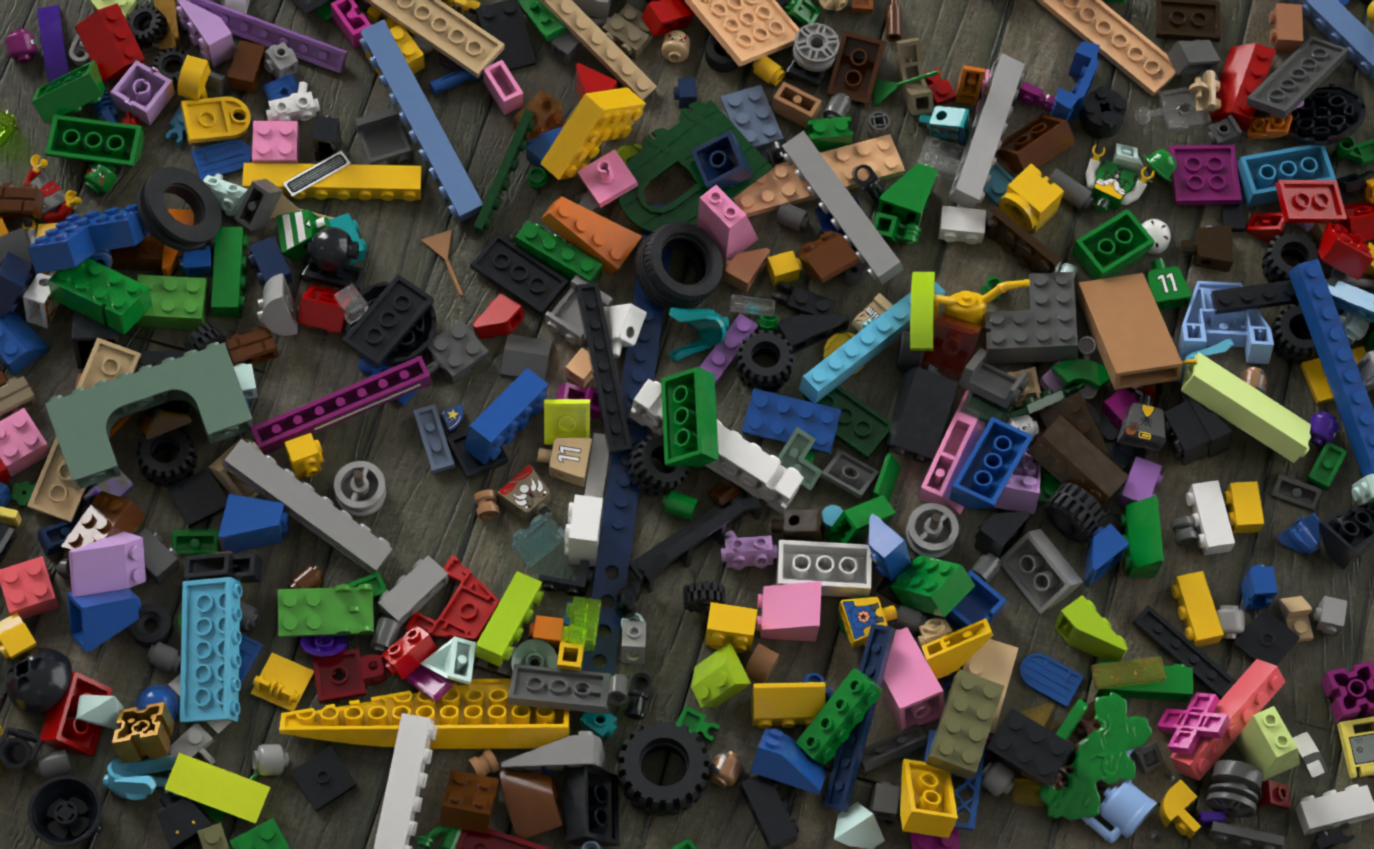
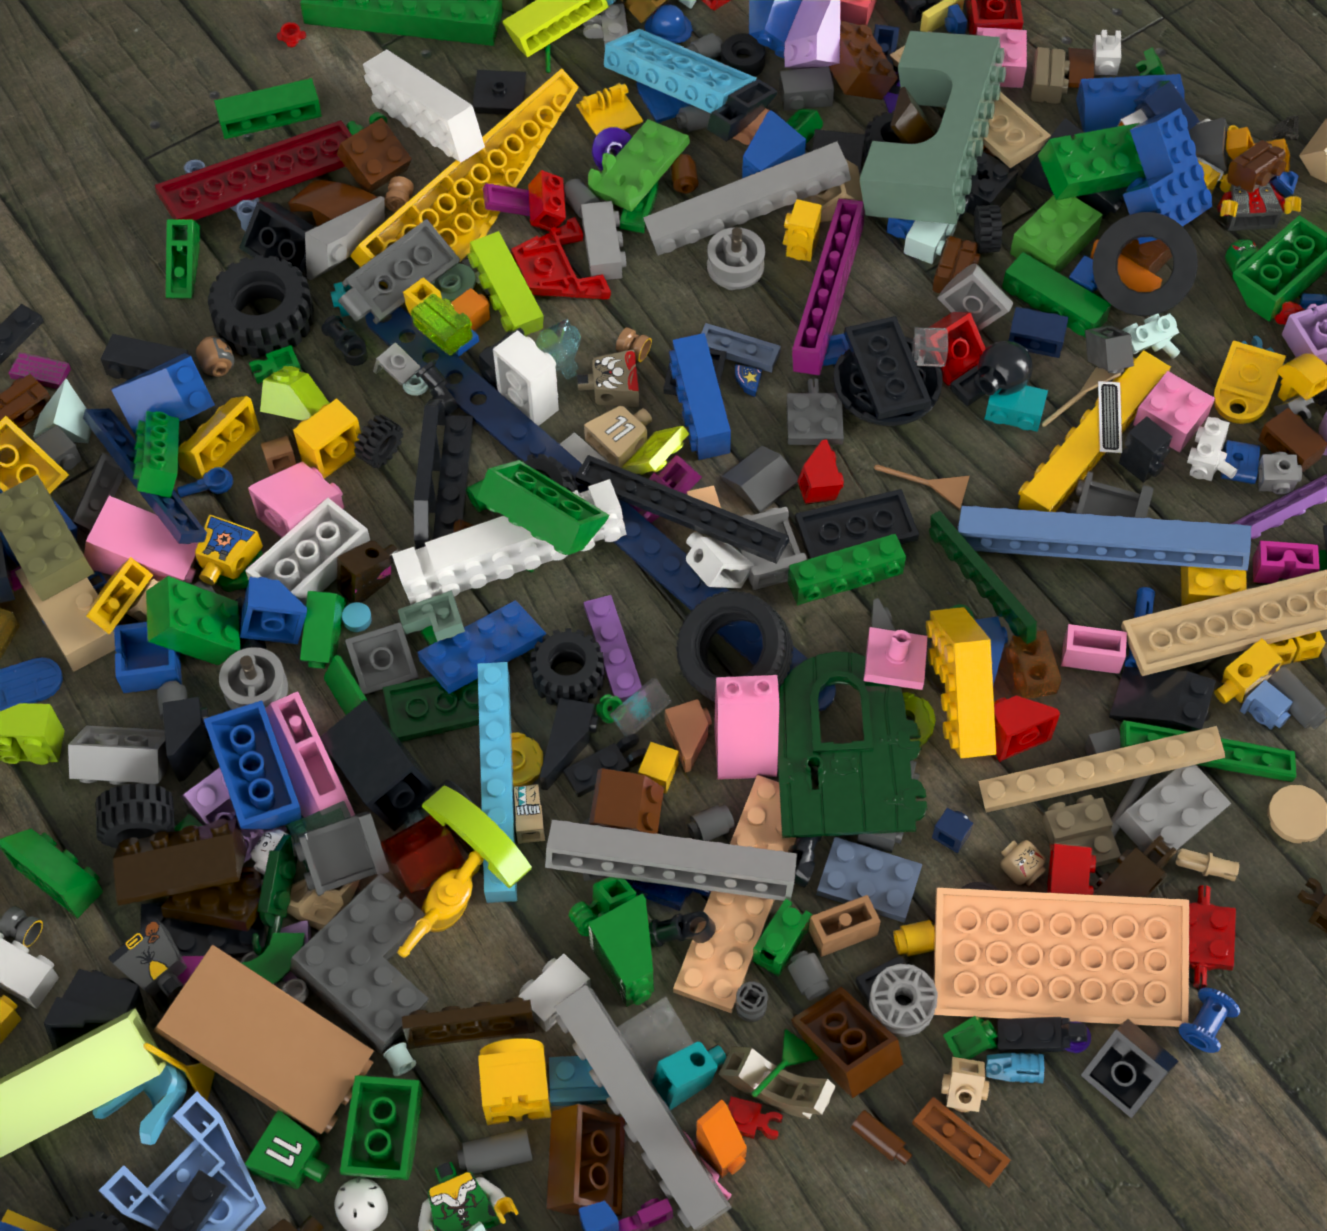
camera: 135 degrees right, 5 degrees down
blue window [191,139,252,180] -> none
light grey head [252,744,289,776] -> none
green torso [276,210,331,261] -> none
dark red plate [312,648,386,704] -> none
light aqua slope [420,636,476,684] -> none
orange wedge [541,196,642,275] -> none
teal piece [669,307,729,361] -> none
dark blue slope [691,130,754,189] -> none
lavender brick [721,530,778,570] -> none
green plate [981,276,1003,301] -> none
blue slope [1085,523,1129,587] -> none
medium lavender brick [1118,456,1163,506] -> none
medium nougat head [1239,367,1269,394] -> none

